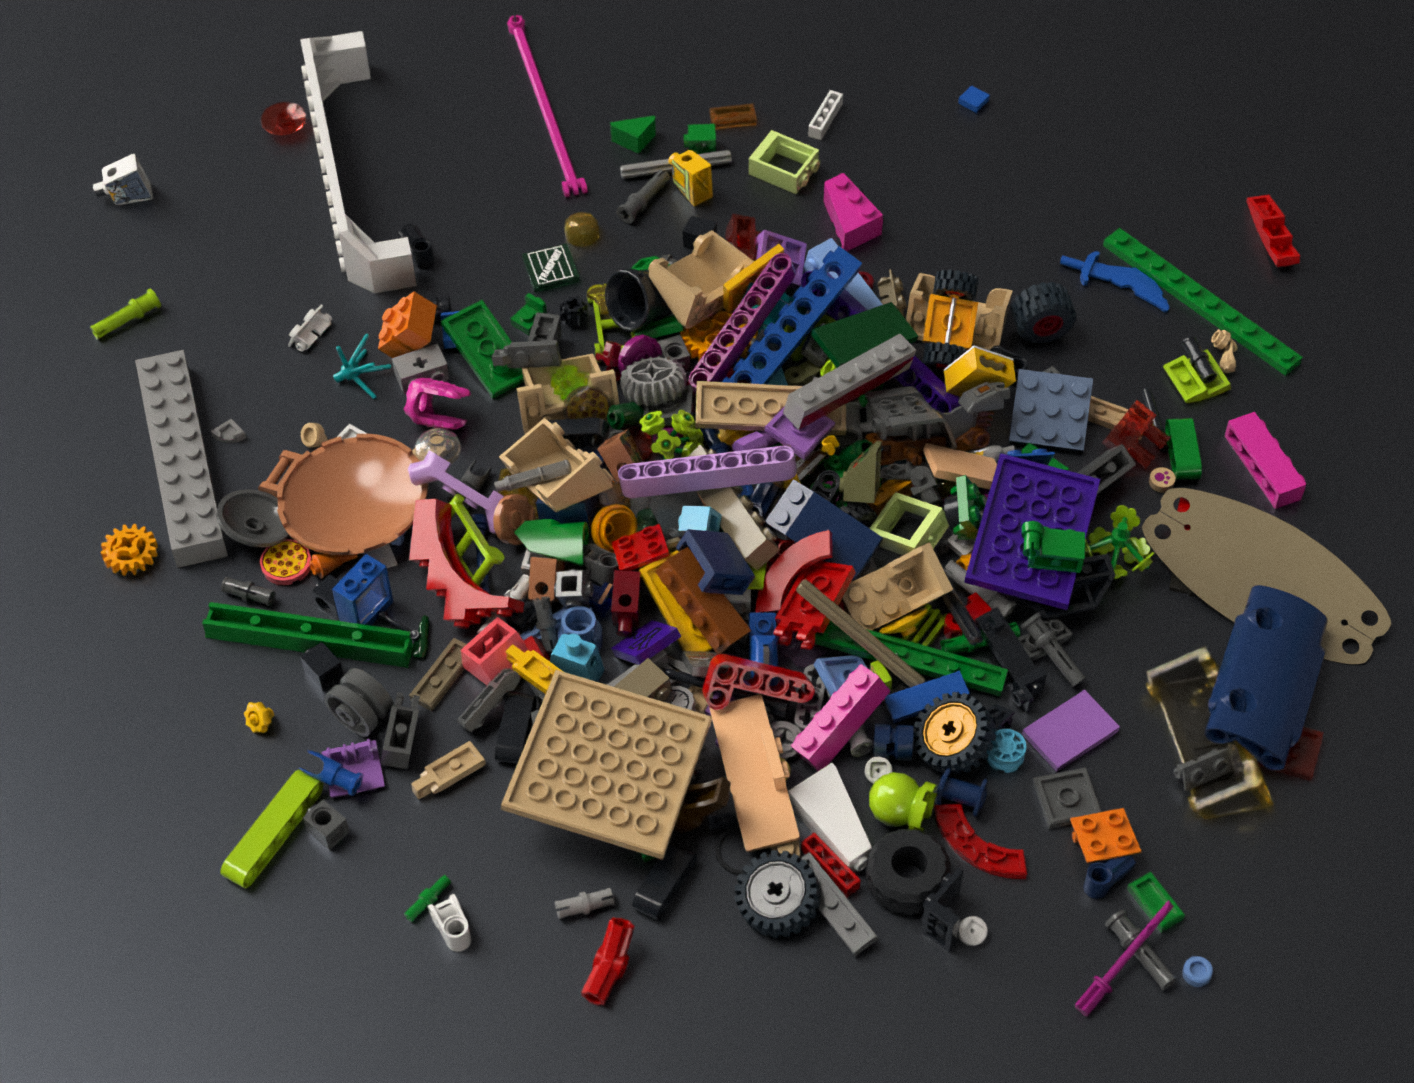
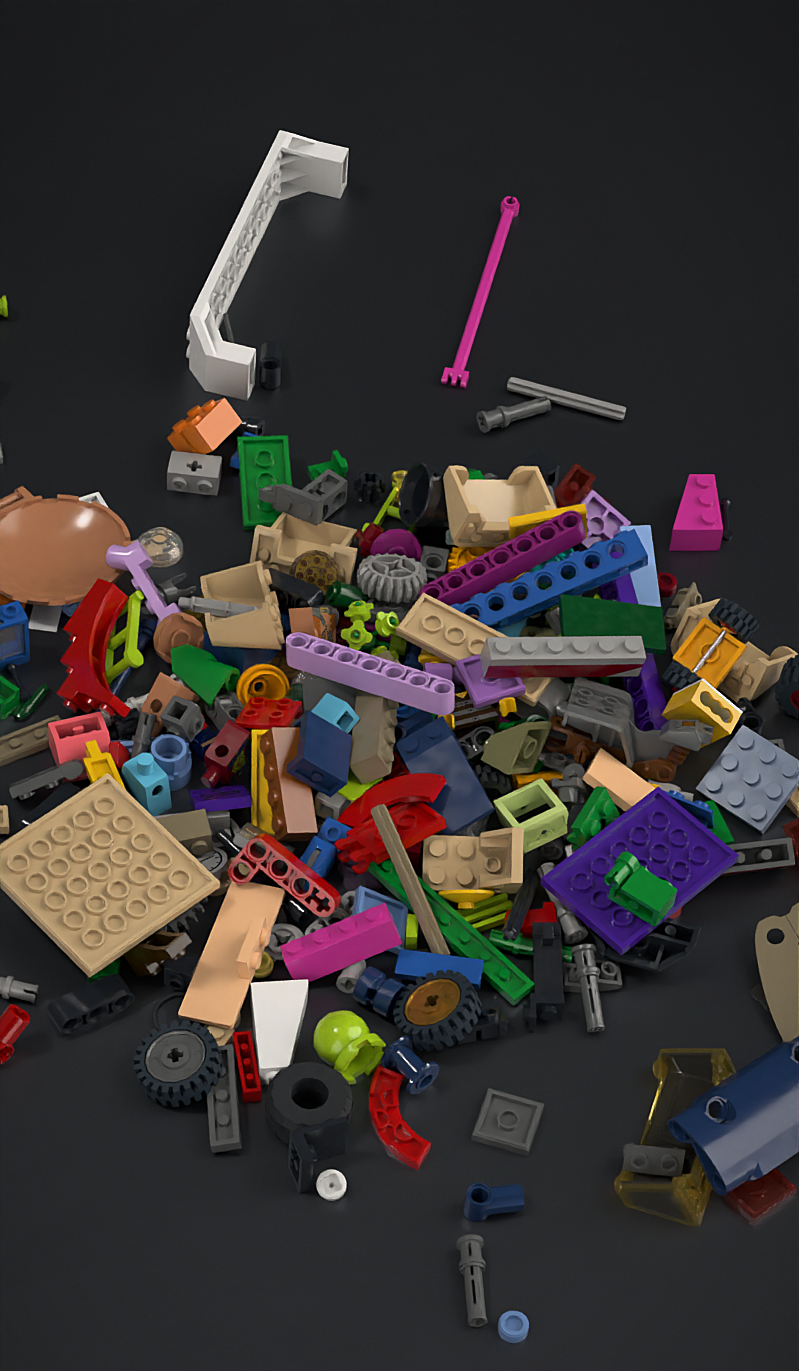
camera: 25 degrees right, 5 degrees down
torso [93,154,153,205] -> none
clear red dish [261,102,306,135] -> none
white hinge [288,304,332,352] -> none
tan tile [301,423,328,447] -> none
teal plant [333,333,392,399] -> none
dark pink piece [403,378,471,430] -> none
clear green tile [522,243,580,293] -> none
clear neon green brick [551,365,590,401] -> none
clear yellow hair [564,212,599,246] -> none
green slope [610,115,656,154] -> none
green tile [635,315,684,338] -> none
yellow torso [668,150,713,207] -> none
green brick [684,124,716,154] -> none
clear orange tile [709,104,757,129] -> none
yellowish green window [749,130,820,194] -> none
white piece [808,90,843,140] -> none
white tile [864,757,892,784] -> none
medium azure wheel [987,729,1026,773] -> none
medium lavender tile [1022,690,1120,772] -> none
orange hinge [1070,808,1141,863] -> none
magenta piece [1075,900,1174,1017] -> none
lime plant [1085,505,1155,579] -> none
green tile [1127,872,1185,932] -> none

